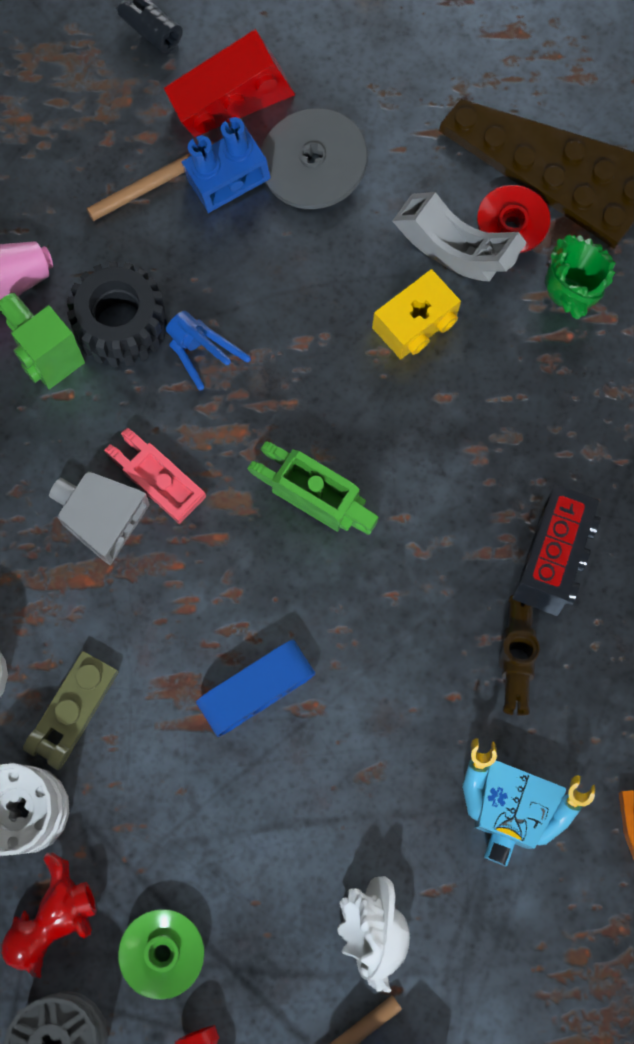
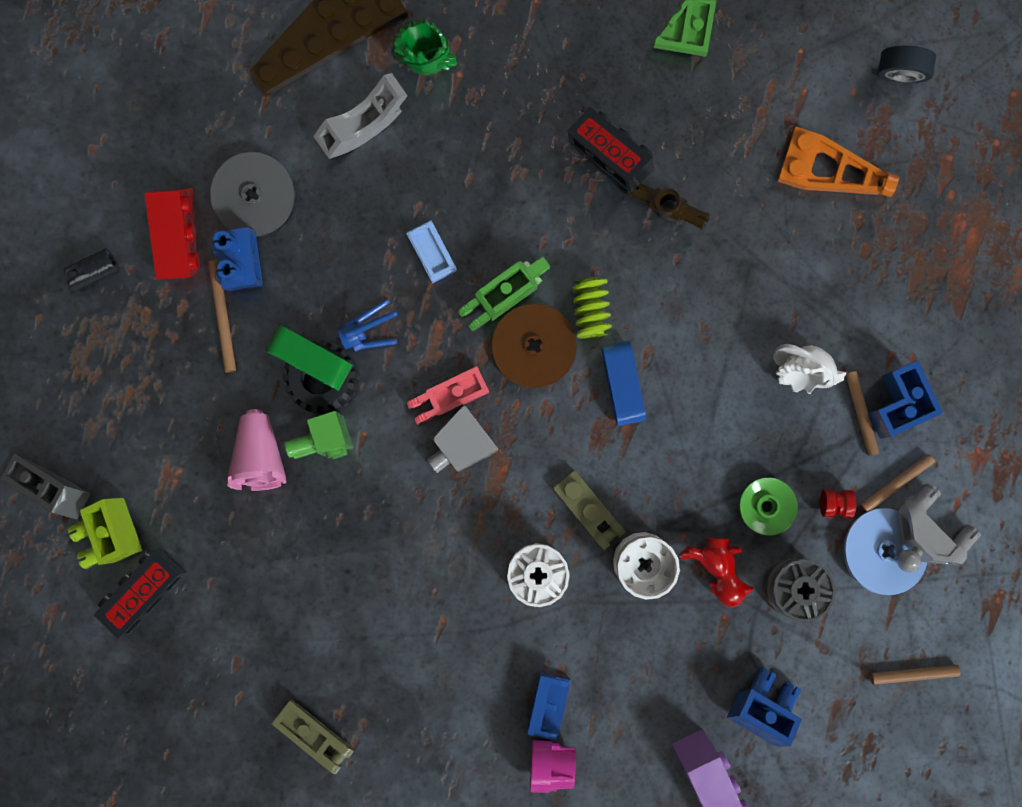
camera: 65 degrees left, 10 degrees up
yellow brick [372,269,461,360] -> none
medium azure torso [462,738,595,866] -> none
red dish [477,185,551,253] -> none
none -> green beam [265,325,353,391]
none -> light blue tile [407,220,457,284]
none -> reddish brown piece [492,304,577,389]
none -> lime piece [572,278,612,339]

